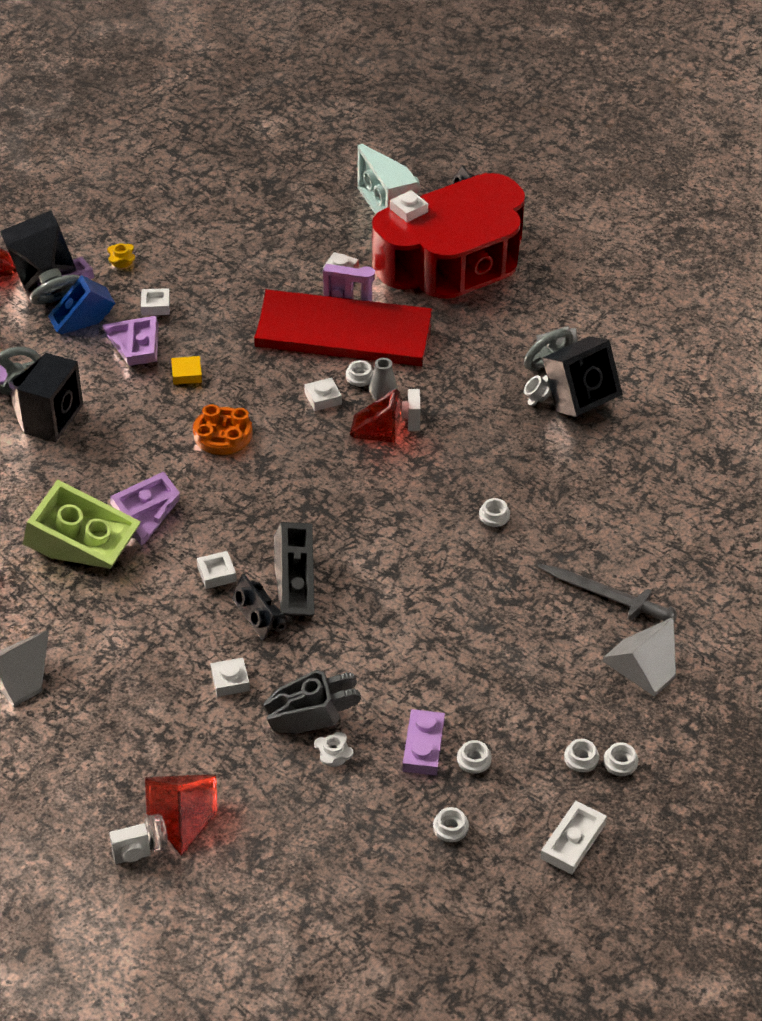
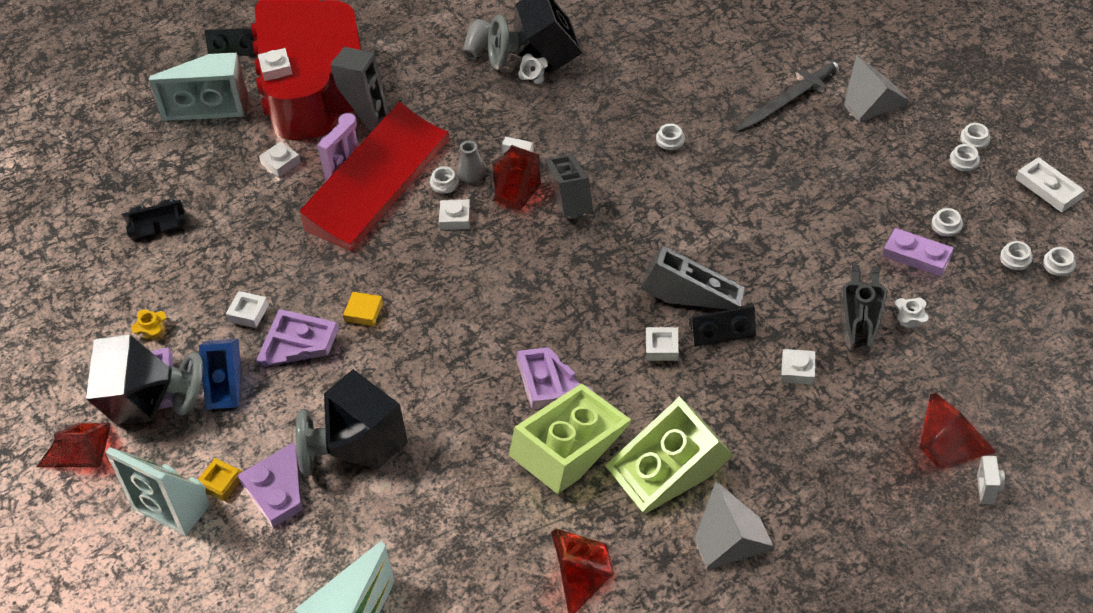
camera: 65 degrees left, 5 degrees up
clear tile [144,814,168,852] -> none
orange tile [193,404,253,455] -> none
none -> black hinge [122,199,187,239]
none -> dark grey slope [331,47,389,132]
none -> dark grey slope [545,154,593,219]
none -> yellowish green slope [605,397,734,514]
none -> white plate [1043,247,1076,276]

